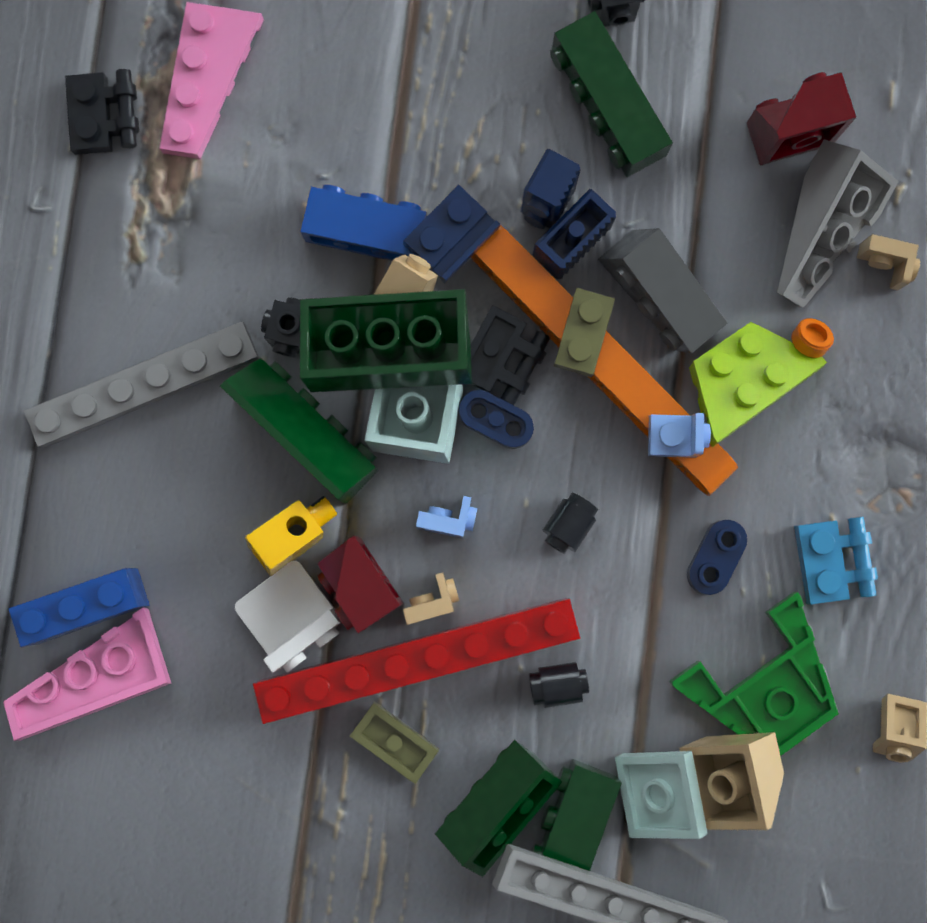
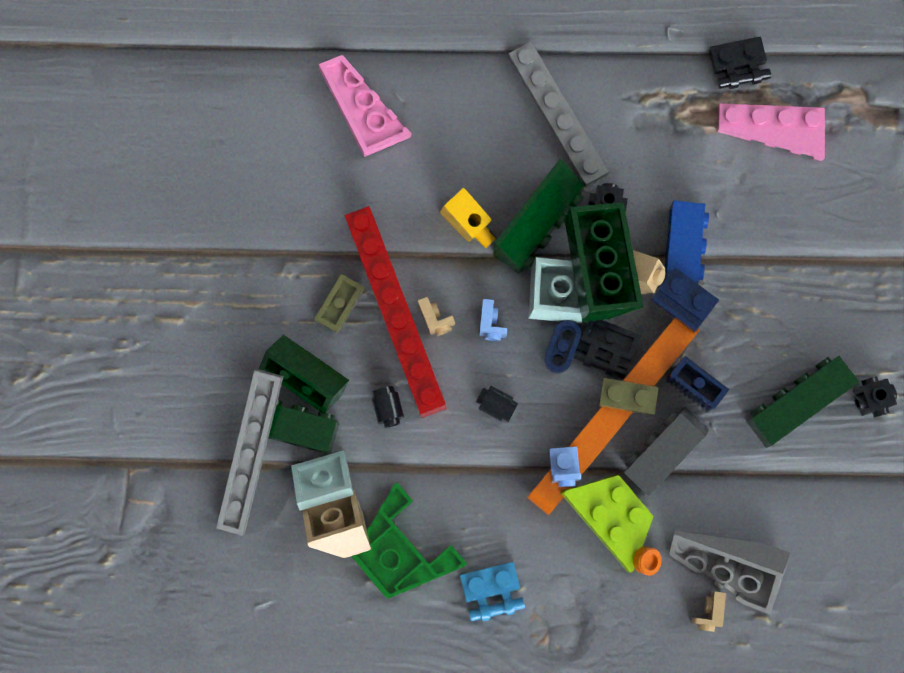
camera: 90 degrees right, 5 degrees down
blue brick [8,568,150,647] -> none
white bracket [235,561,342,673] -> none
dark red slope [317,536,404,633] -> none
dark blue brick [520,149,581,229] -> none
dark blue plate [687,520,747,595] -> none
dark red slope [746,72,856,166] -> none
tan bracket [873,694,927,762] -> none

